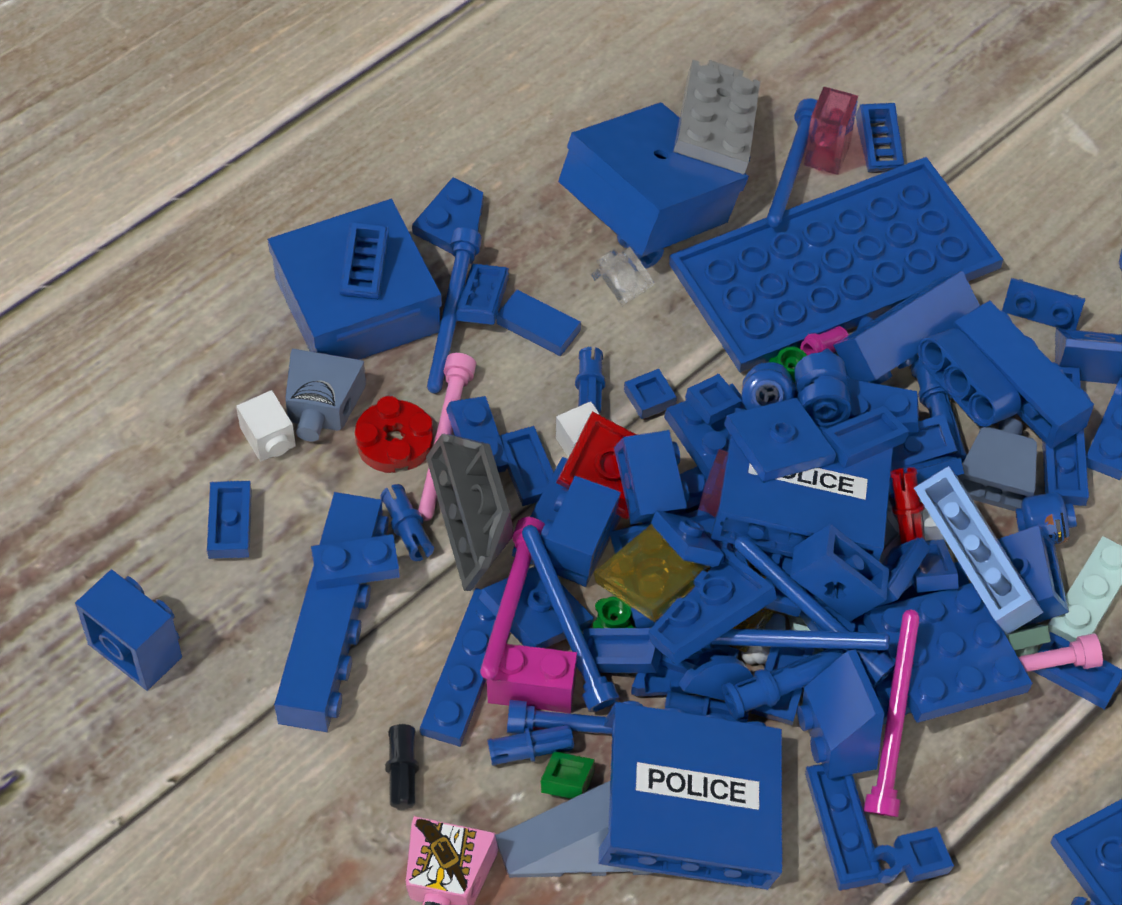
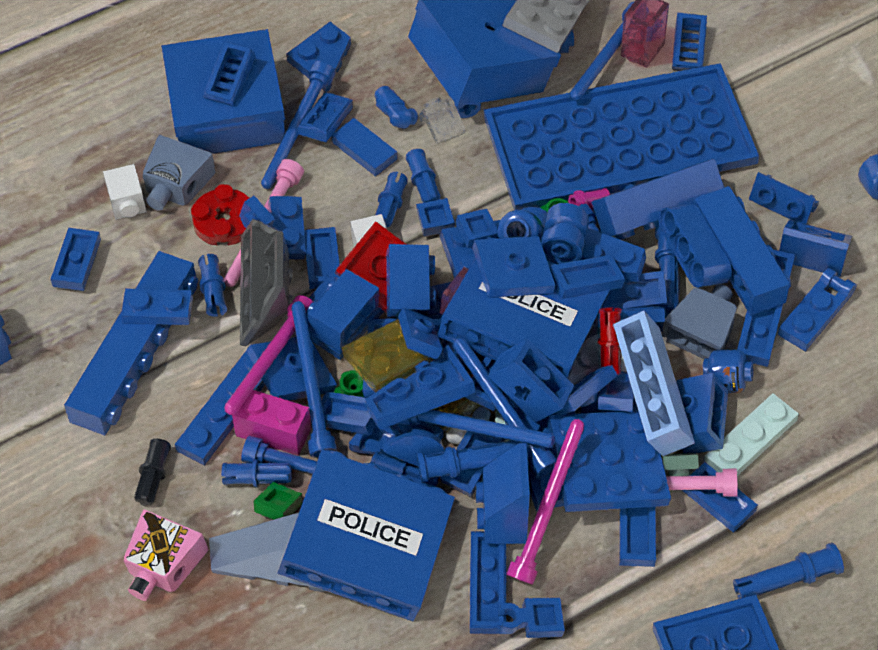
camera: 15 degrees right, 0 degrees up
none -> blue plate [239,195,275,228]
none -> blue arm [374,86,418,129]
none -> blue axle [405,149,440,203]
none -> blue tile [619,507,656,567]

